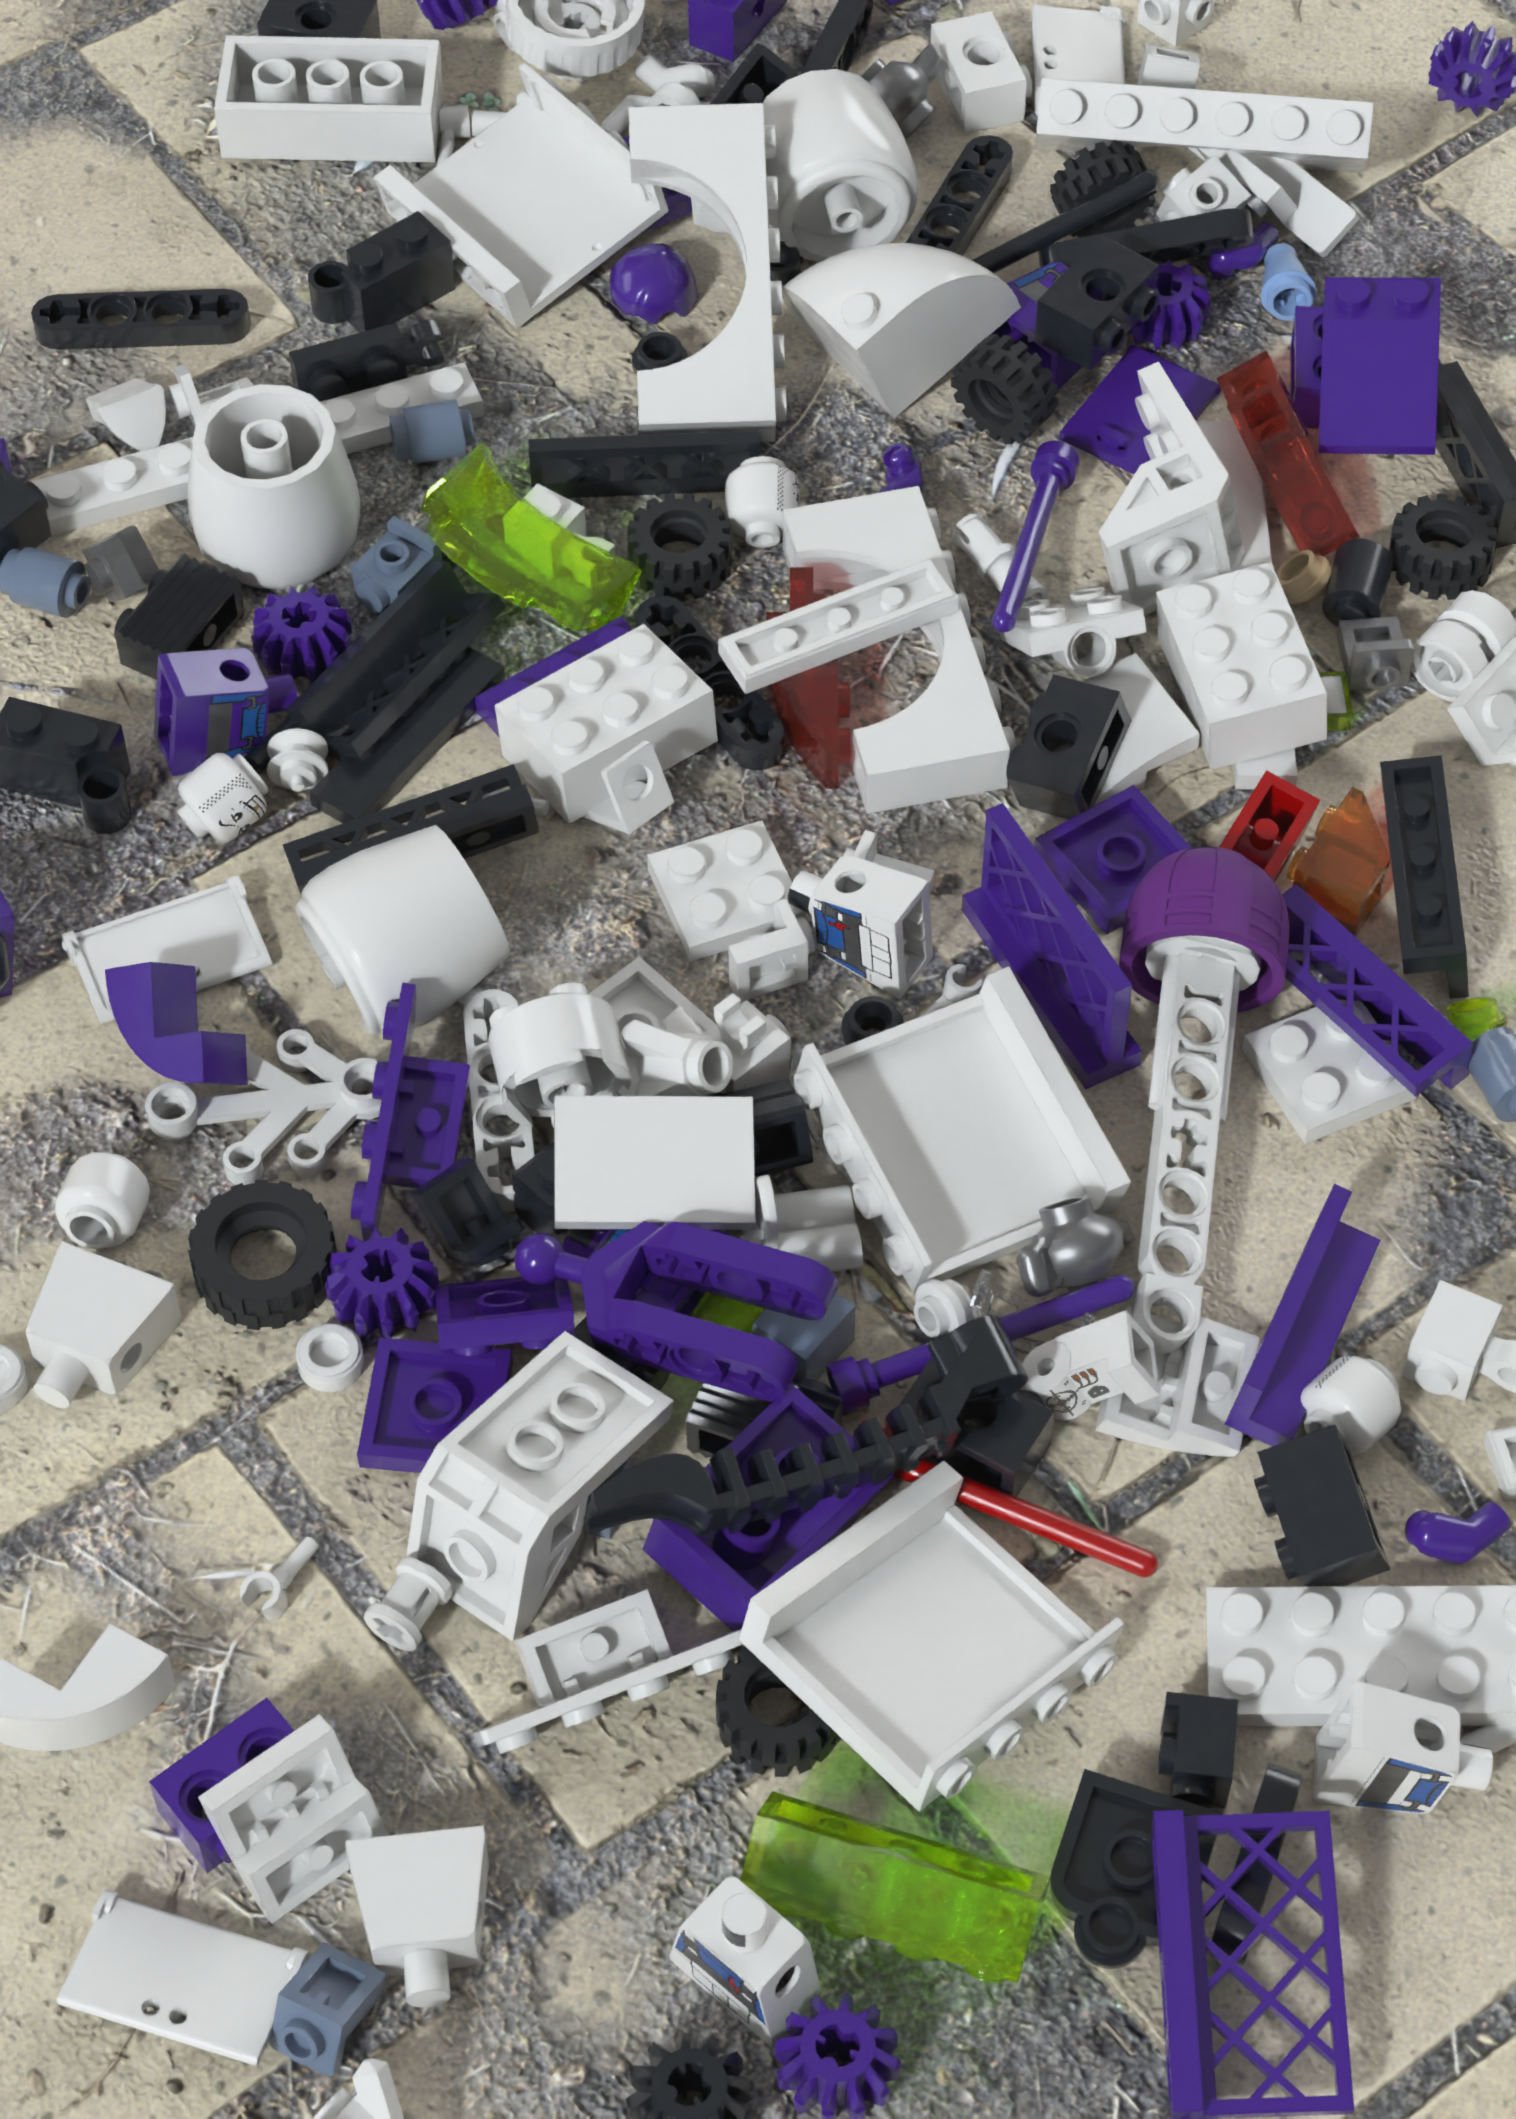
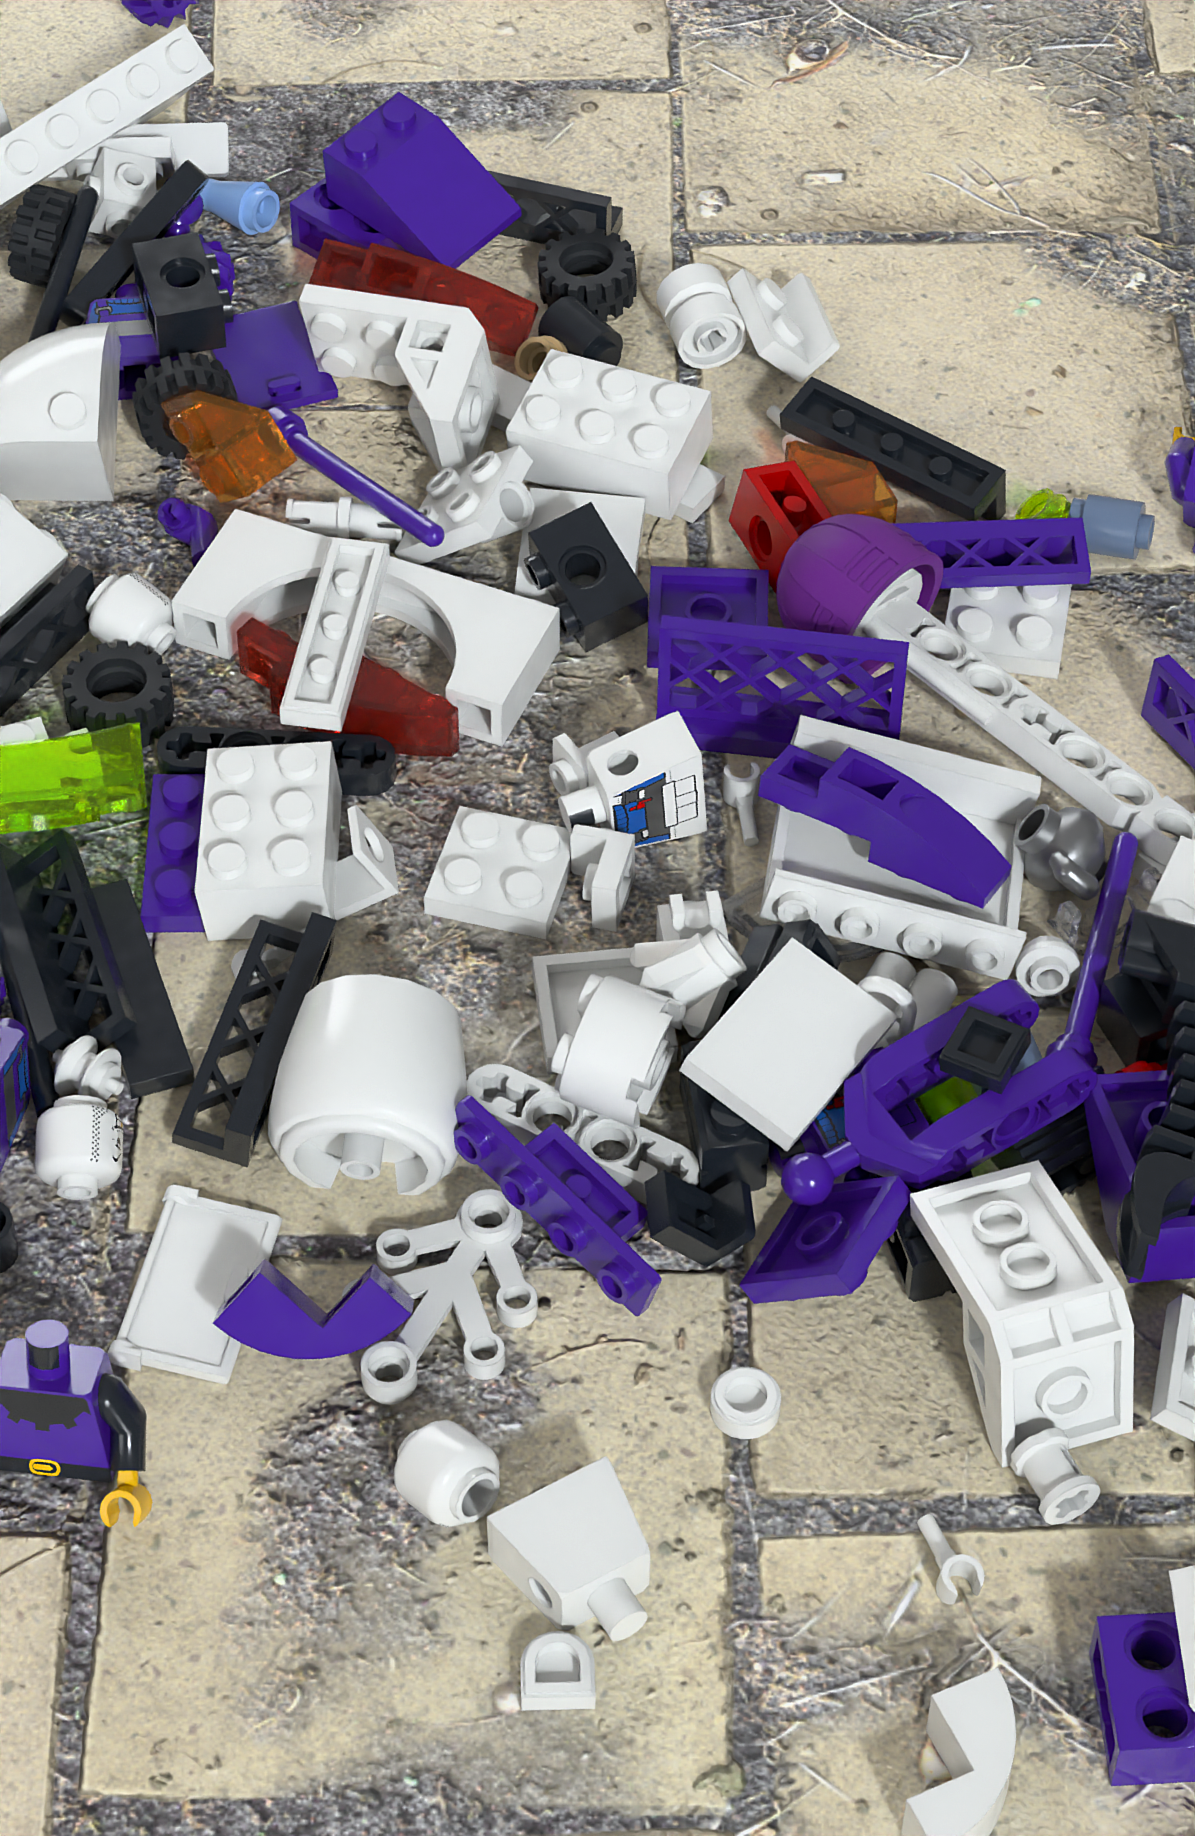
camera: 55 degrees left, 5 degrees down
black tyre [188,1180,337,1330] -> none
dark purple gear [325,1225,439,1339] -> none
dark purple plate [357,1337,513,1473] -> none
black plate [841,996,904,1045] -> none
flat silver bracket [1337,616,1414,690] -> none
none -> clear orange slope [161,390,297,503]
none -> dark purple slope [758,744,1012,909]
none -> black tile [939,1006,1031,1094]

